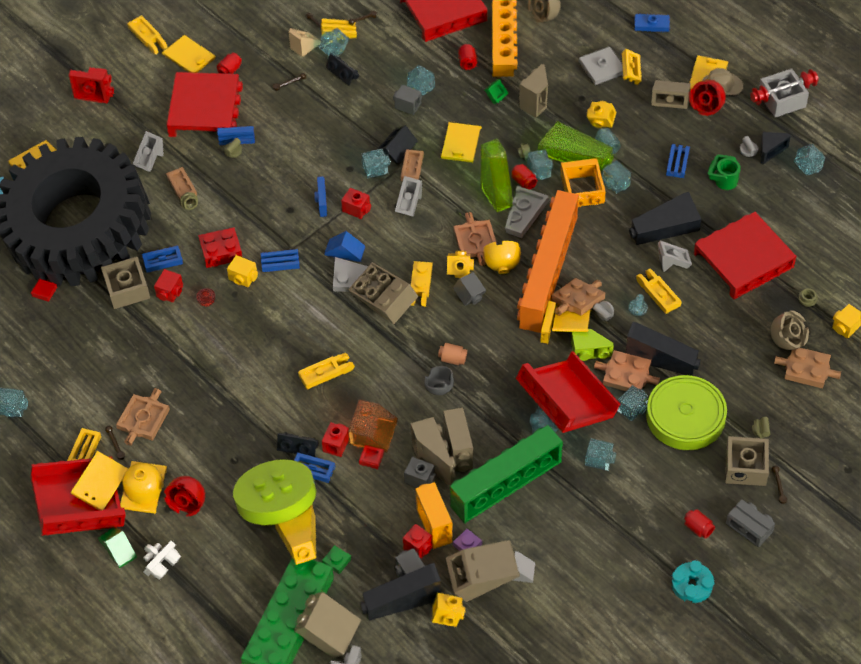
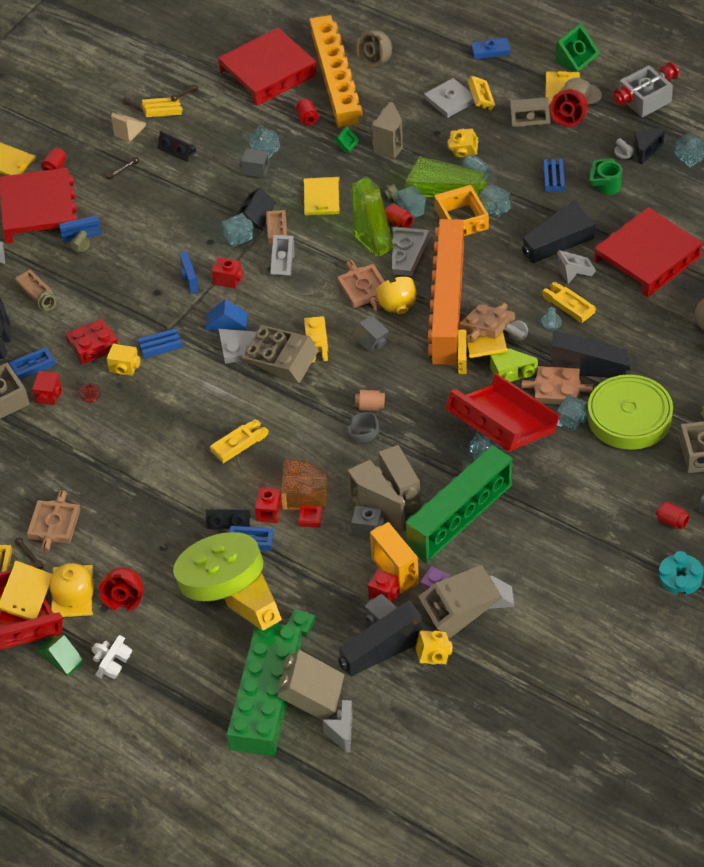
camera: 10 degrees left, 5 degrees down
clear light blue brick [319,28,349,56] -> none
yellow brick [447,251,474,278] -> none
clear light blue brick [585,438,616,471] -> none
none -> green slope [555,23,600,72]

